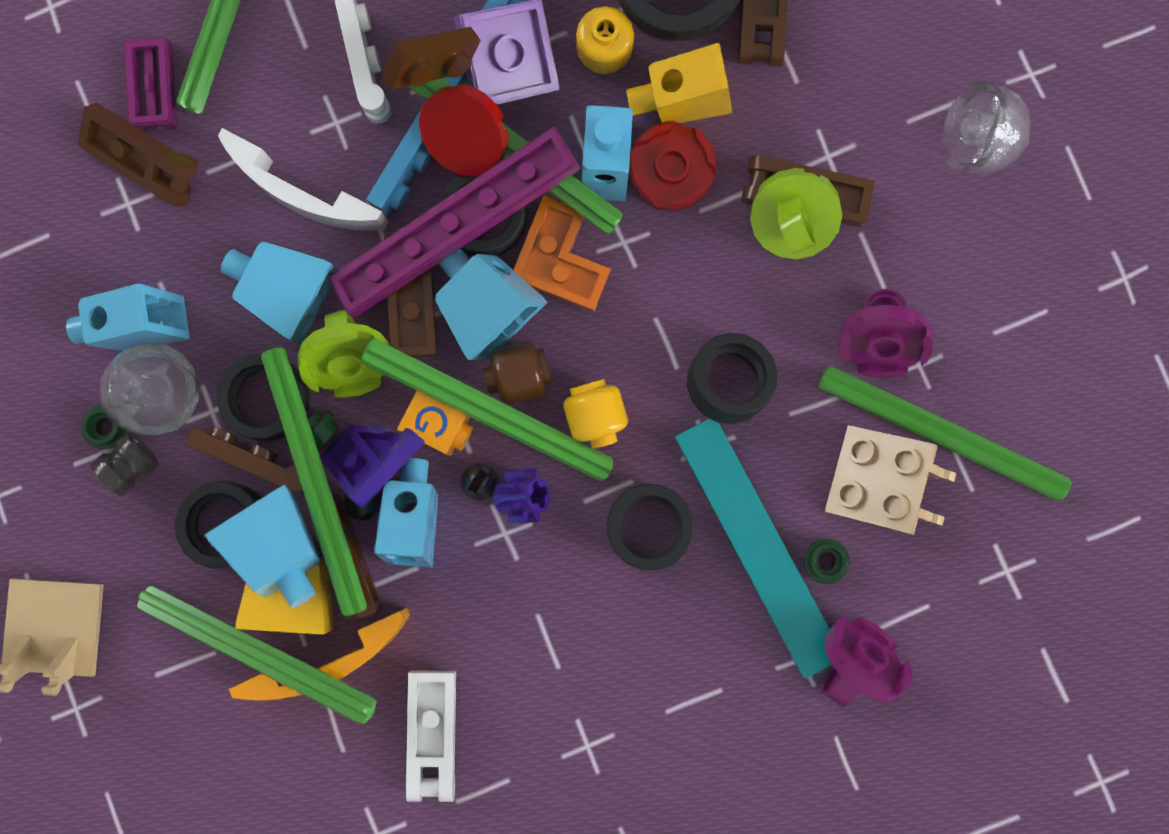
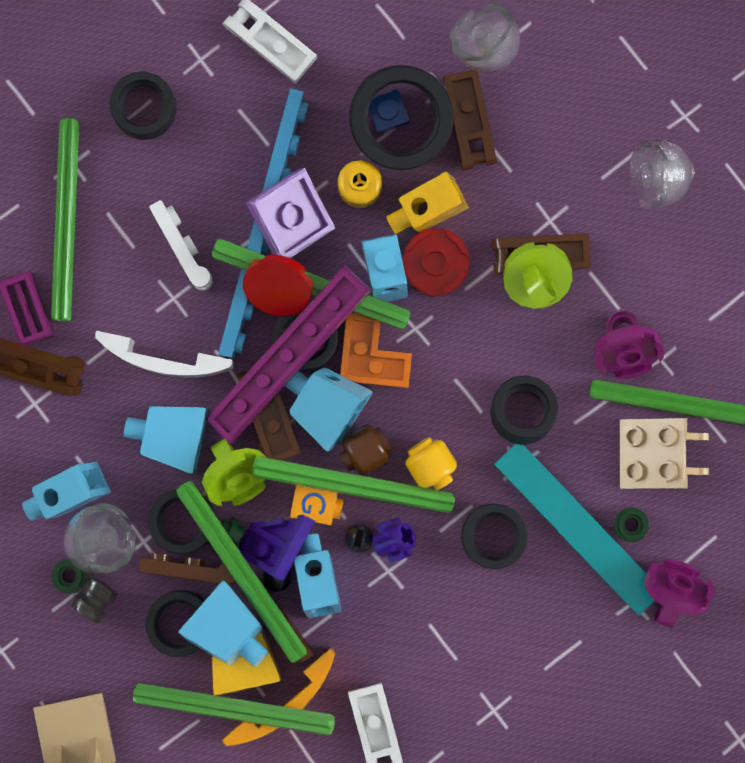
camera: 15 degrees left, 0 degrees up
reddish brown plate [381,27,481,90] -> none

